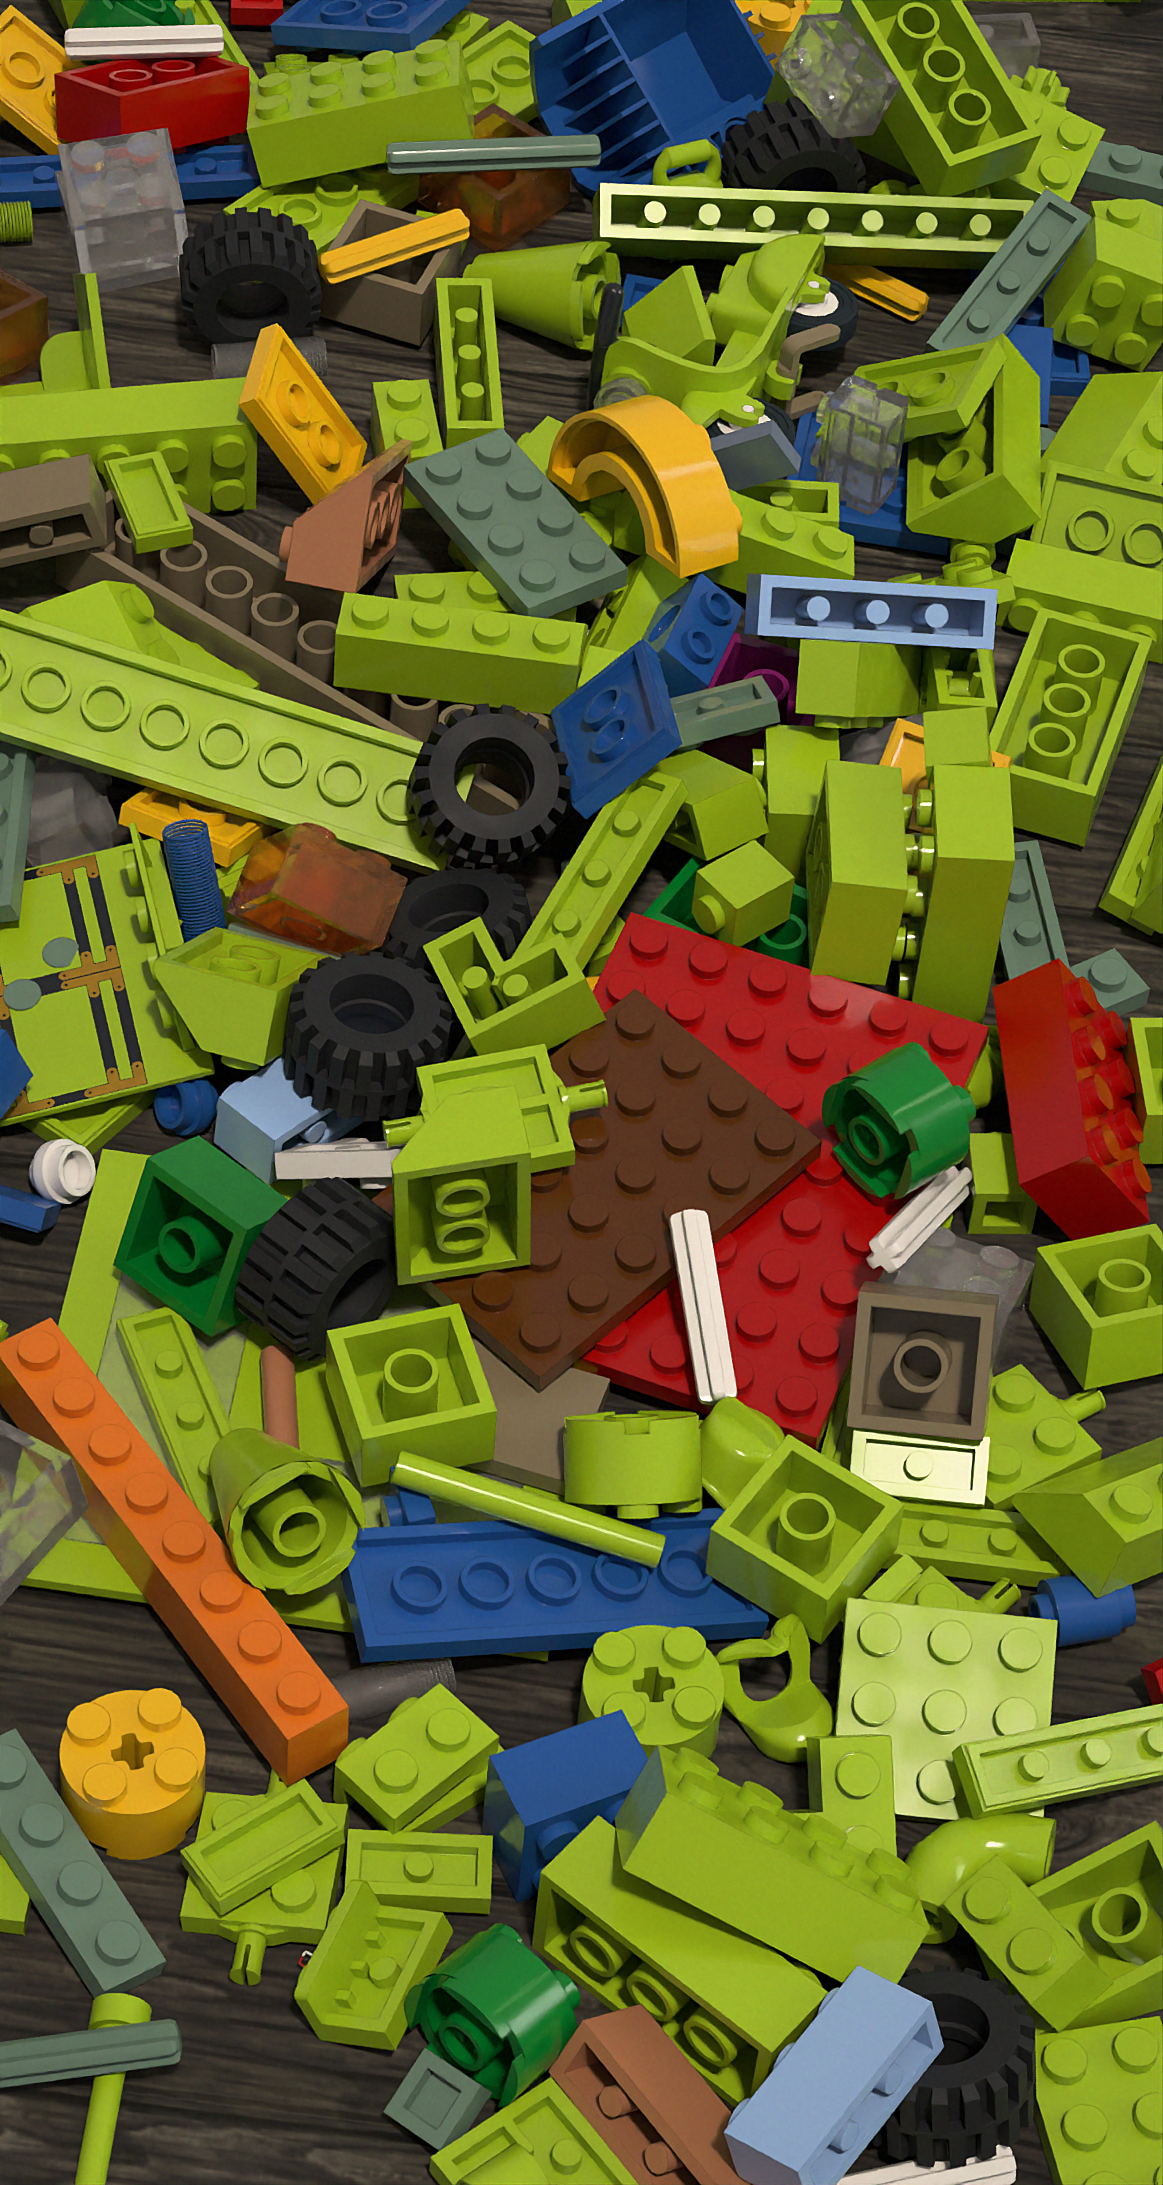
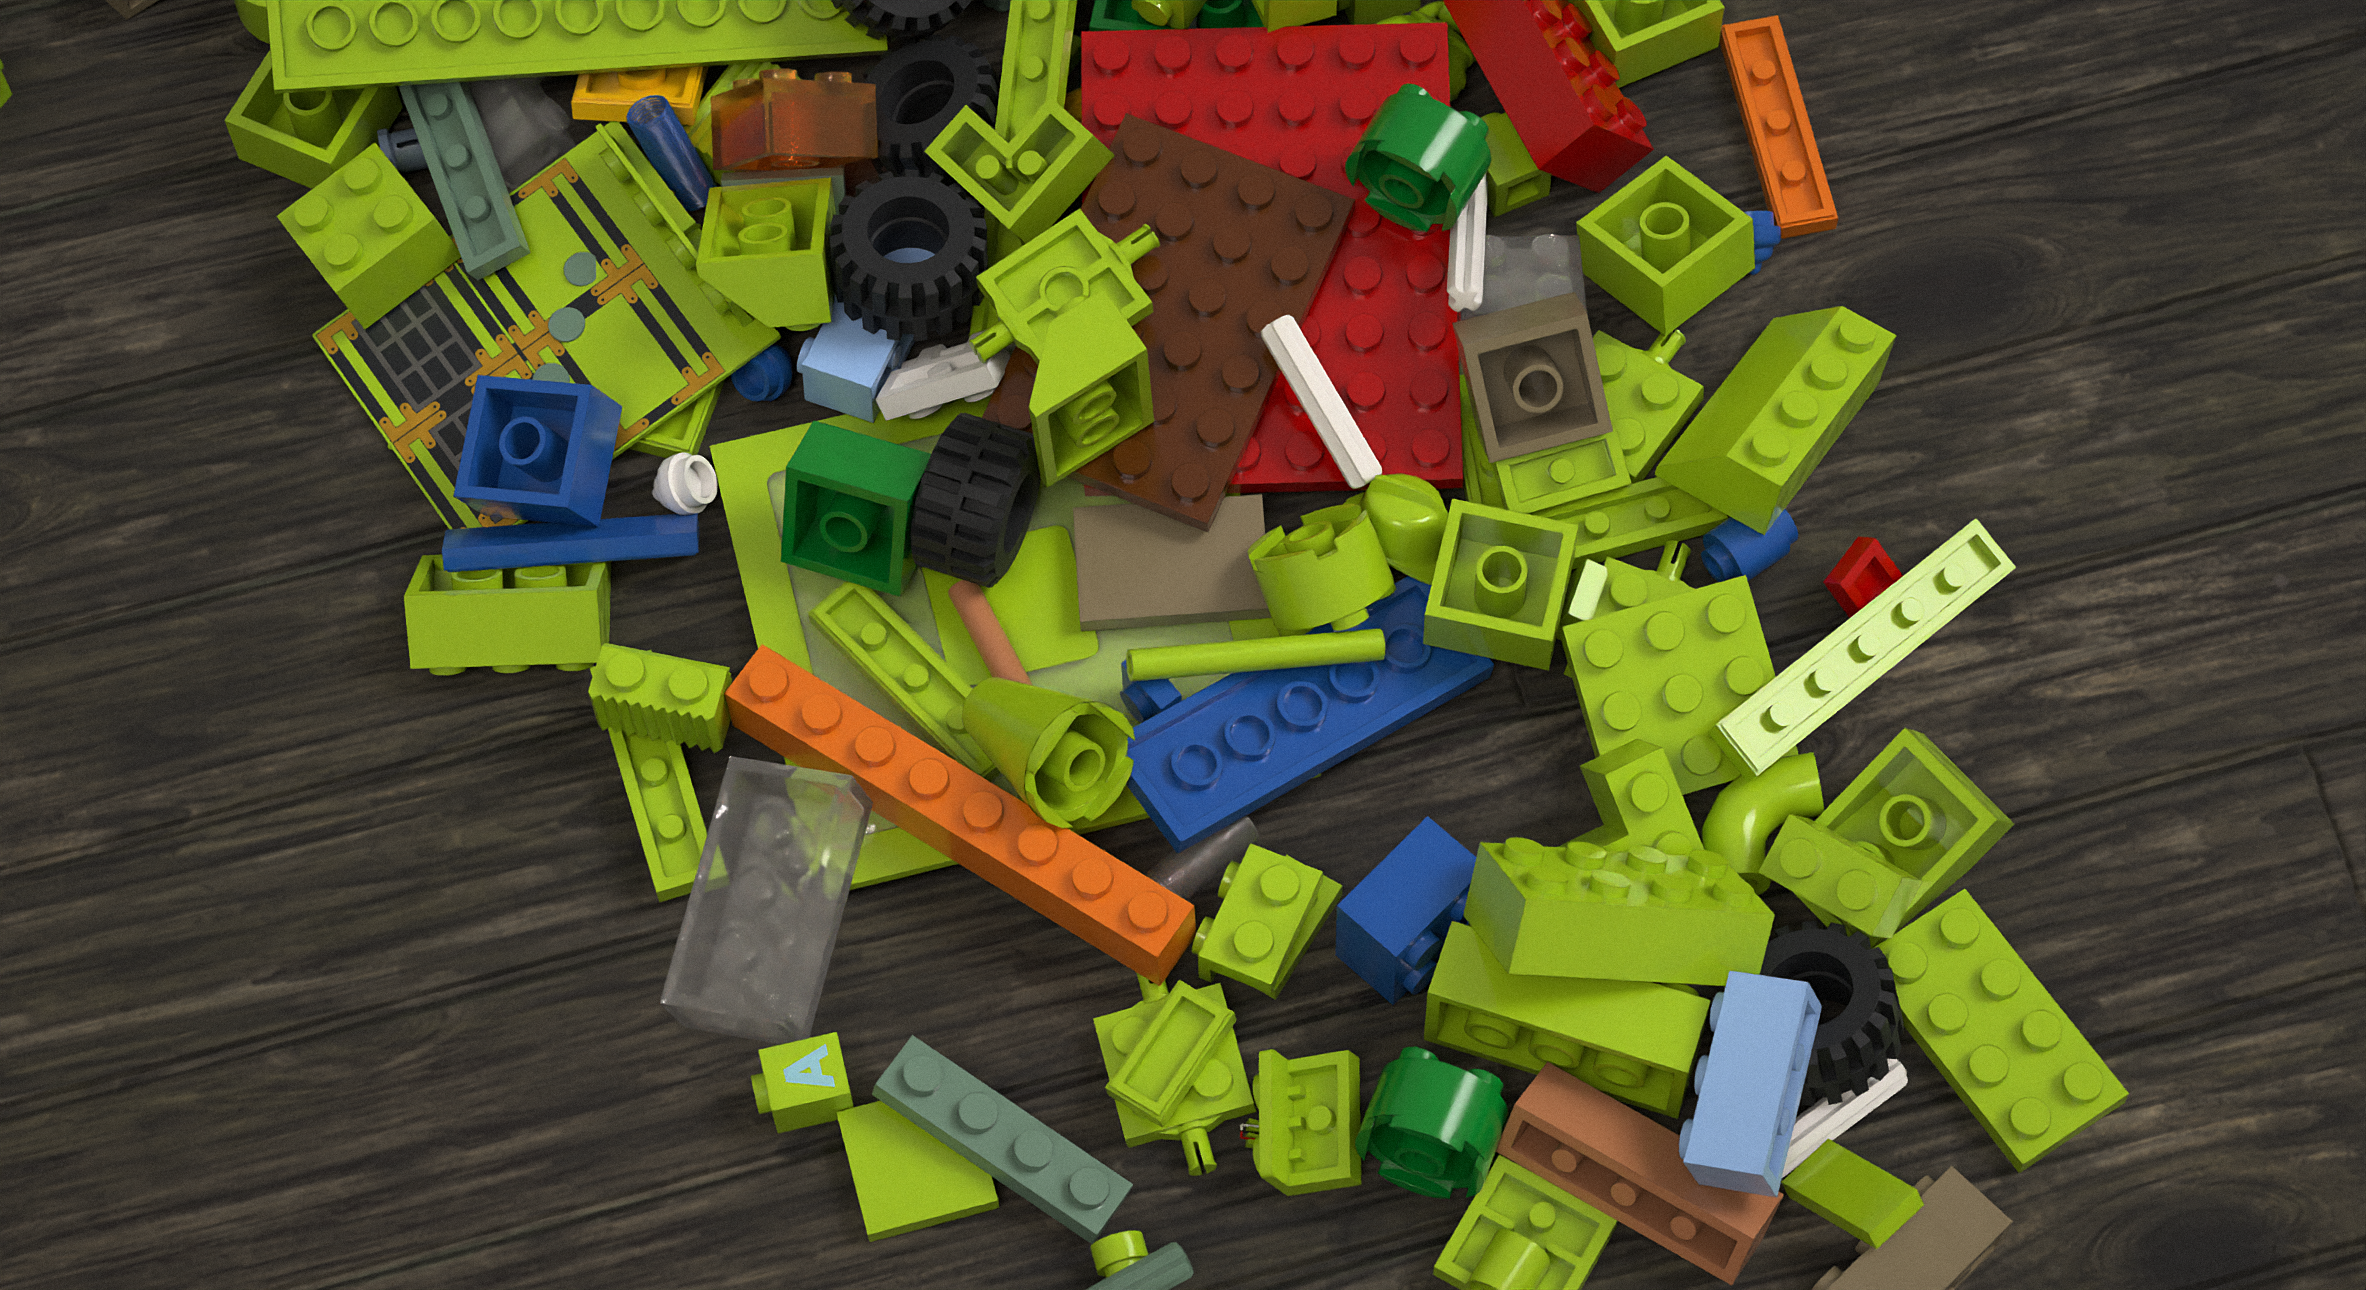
camera: 15 degrees left, 15 degrees up
yellow brick [59,1688,206,1860] -> none
lime brick [326,1303,497,1488] -> none
lime plate [345,1829,493,1914] -> none
sand green plate [383,2048,492,2151] -> none
lime brick [577,1625,725,1759] -> none
lime piece [715,1613,835,1764] -> none

